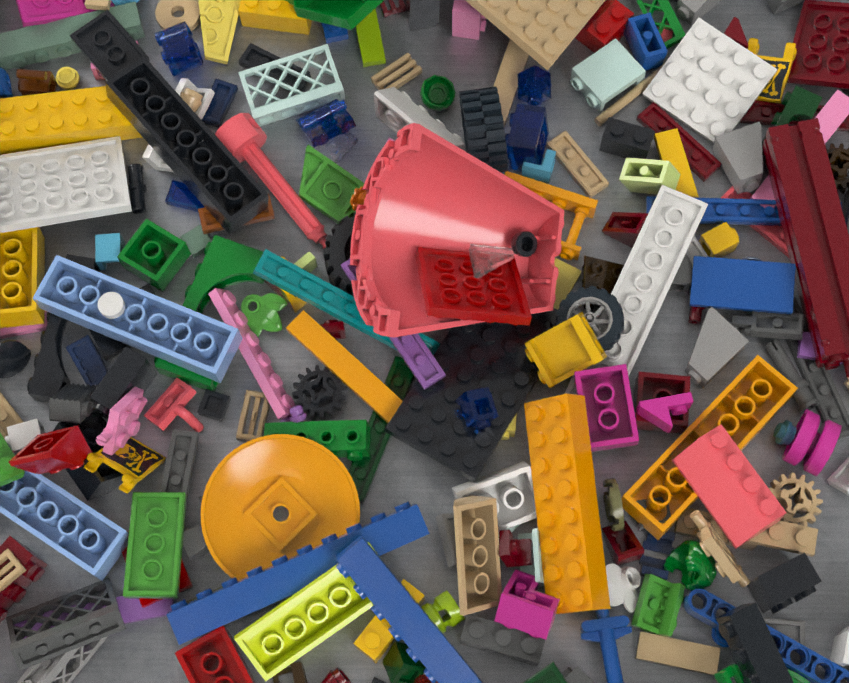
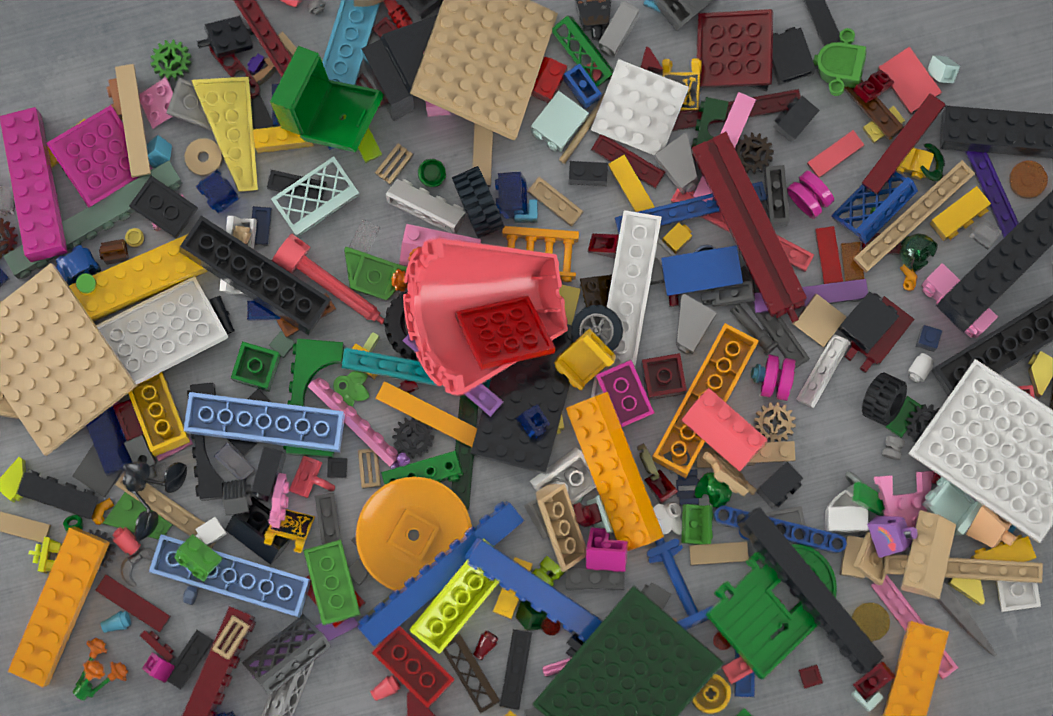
camera: 15 degrees left, 10 degrees up
red slope [9,425,92,474] -> none
medium azure panel [95,233,125,270] -> none
white tile [98,292,125,319] -> none
clear blue plate [296,99,356,148] -> none
clear tile [469,244,515,278] -> none
black piece [511,232,537,257] -> none
clear blue brick [517,65,552,107] -> none
yellowish green brick [619,158,681,194] -> none
dark pink slope [636,392,694,433] -> none

